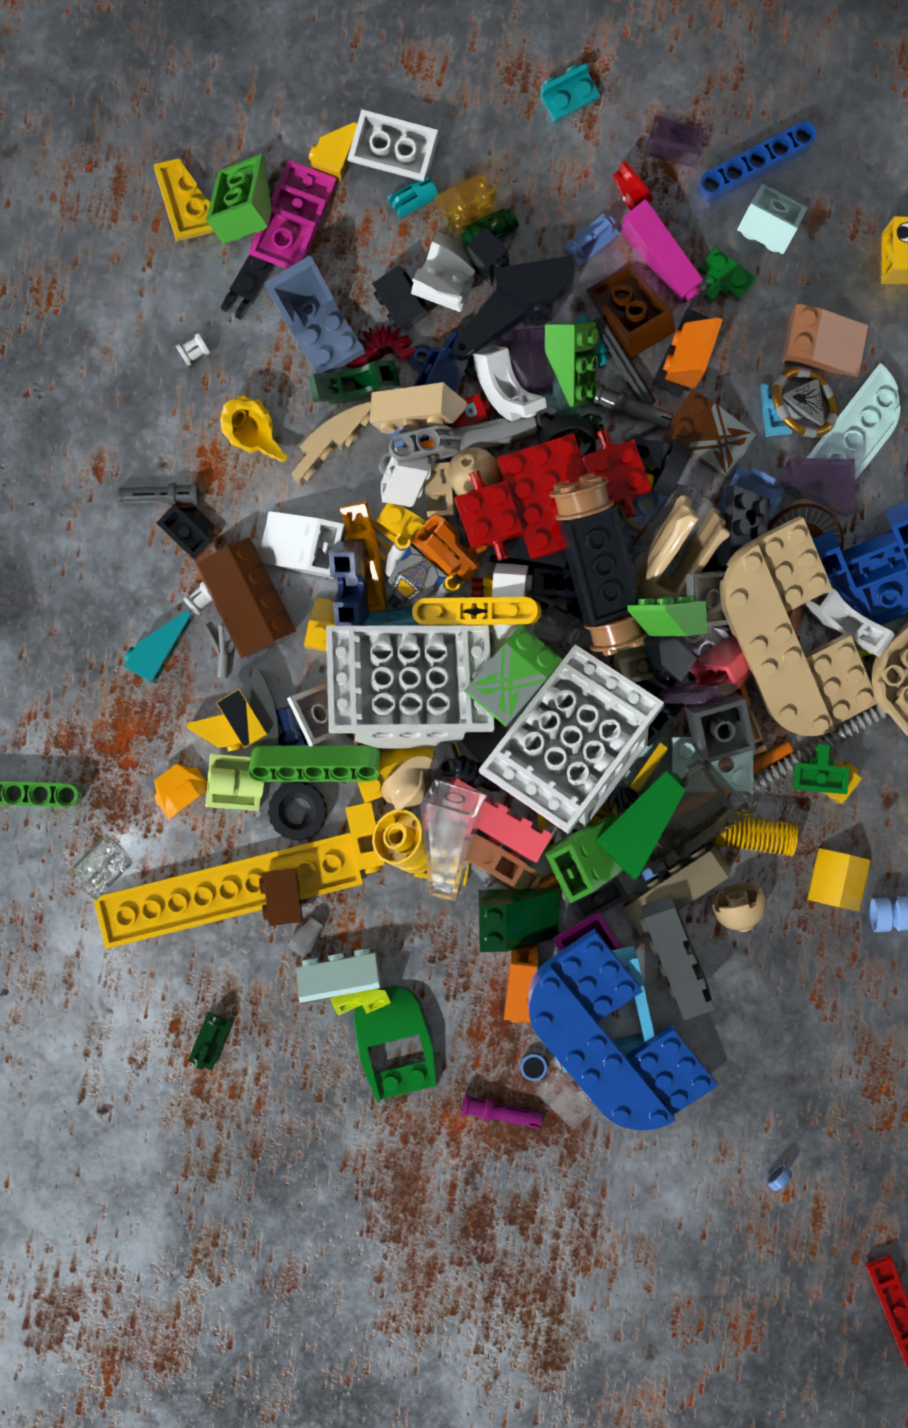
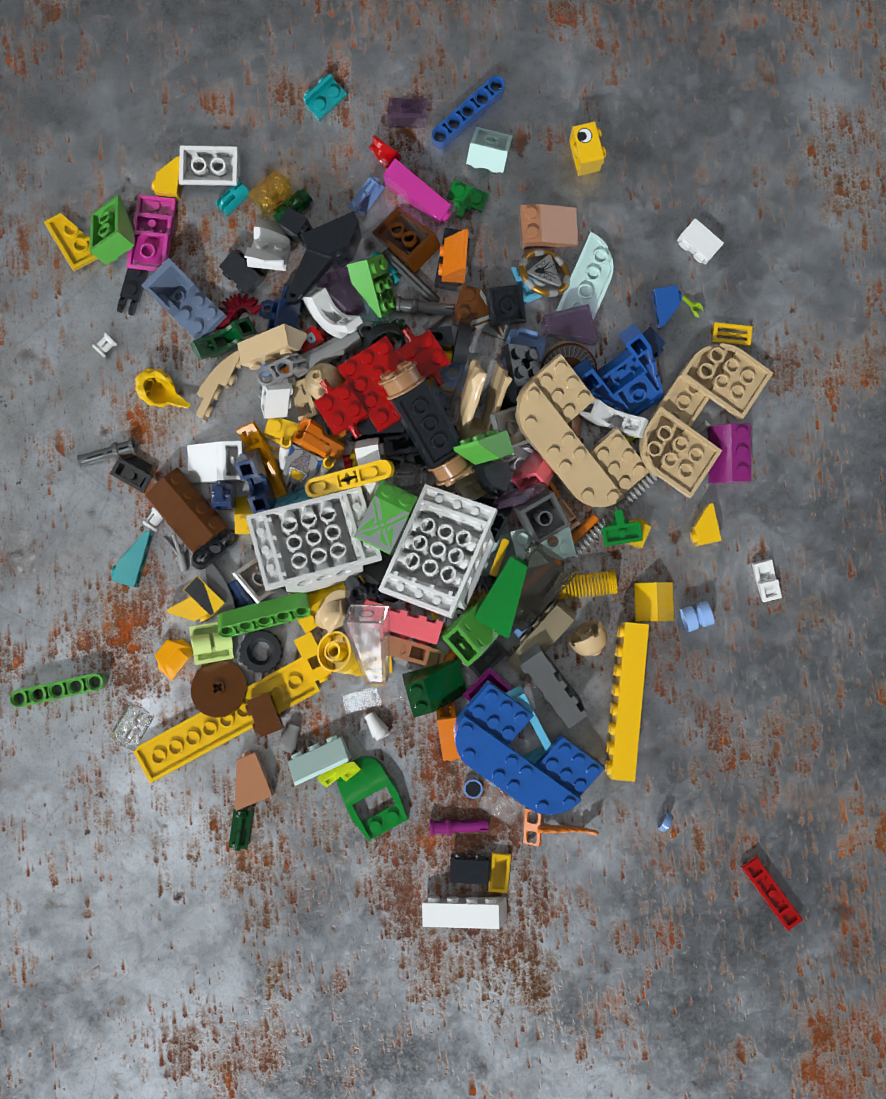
camera: 15 degrees left, 0 degrees up
none -> black beam [191,529,239,570]
none -> reddish brown piece [191,660,248,718]
none -> dark blue hinge [211,480,237,510]
none -> nougat slope [235,749,275,810]
none -> clear slope [341,679,402,714]
none -> white cone [364,711,390,741]
none -> white wedge [422,896,507,929]
none -> black brick [449,853,489,885]
none -> black tile [485,284,527,328]
none -> yellow tile [488,852,511,893]
none -> orange piece [523,808,599,846]
none -> yellow brick [604,622,649,782]

